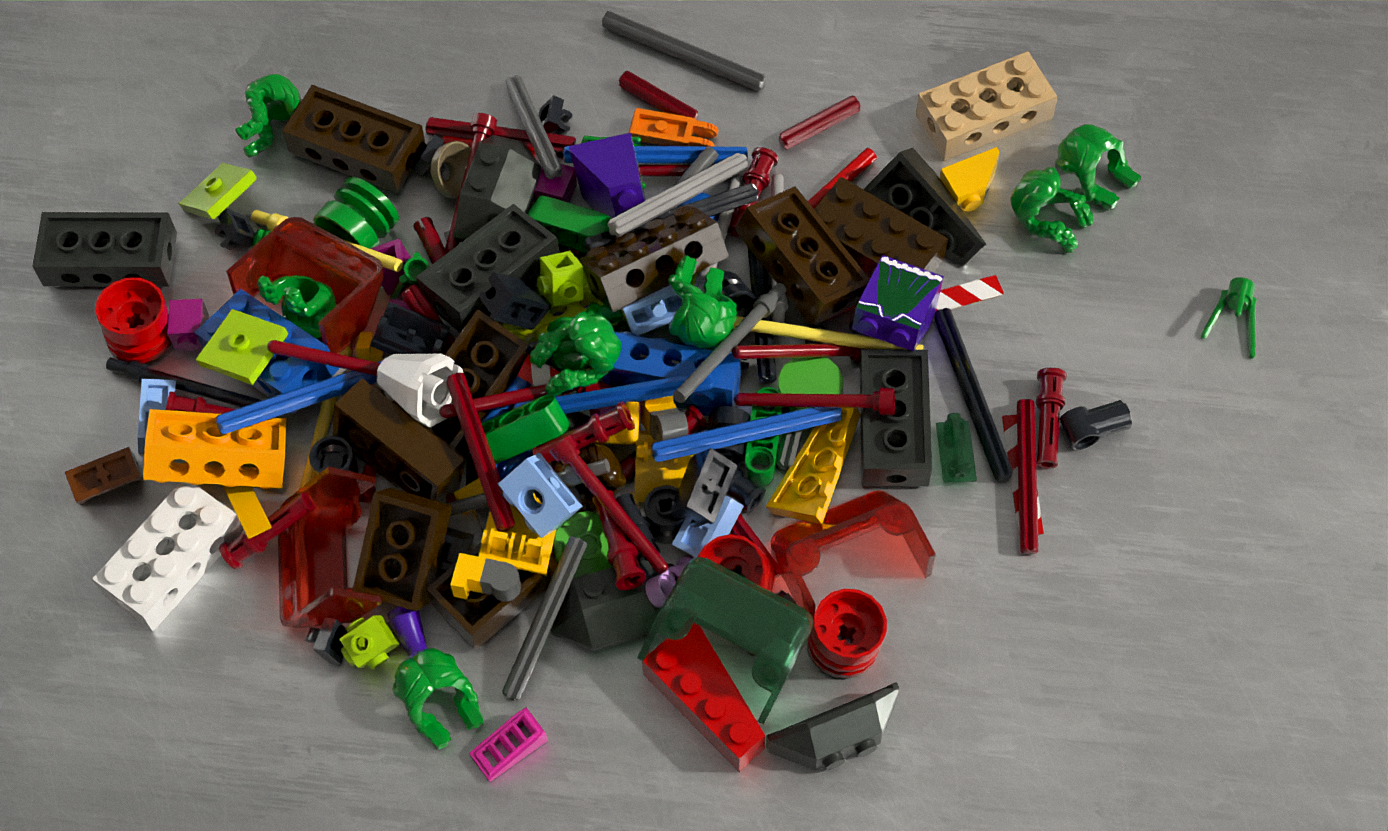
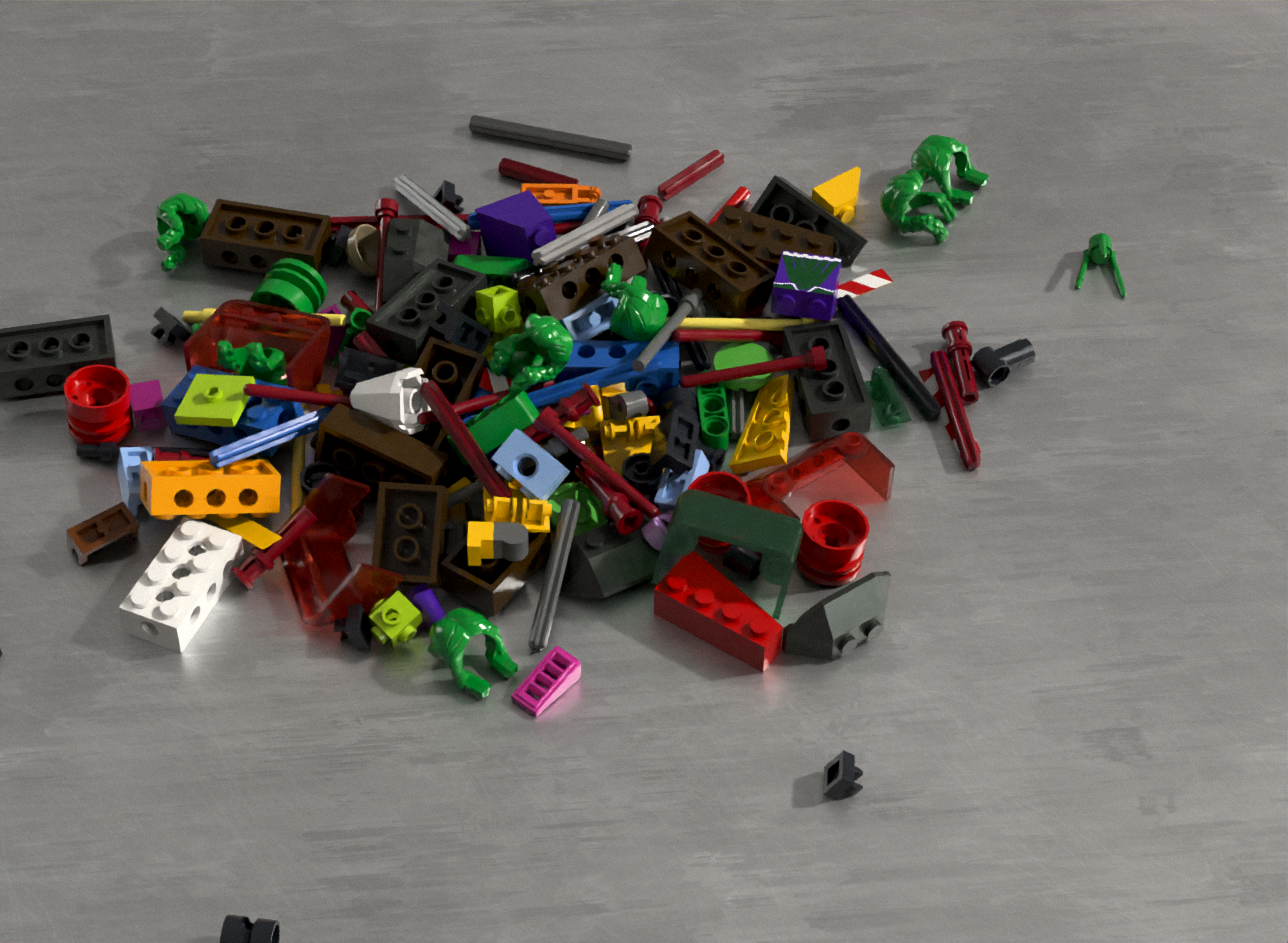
camera: 15 degrees left, 15 degrees down
lime plate [178,163,257,219] -> none
blue axle [651,407,842,462] -> none
tan brick [916,51,1058,161] -> none

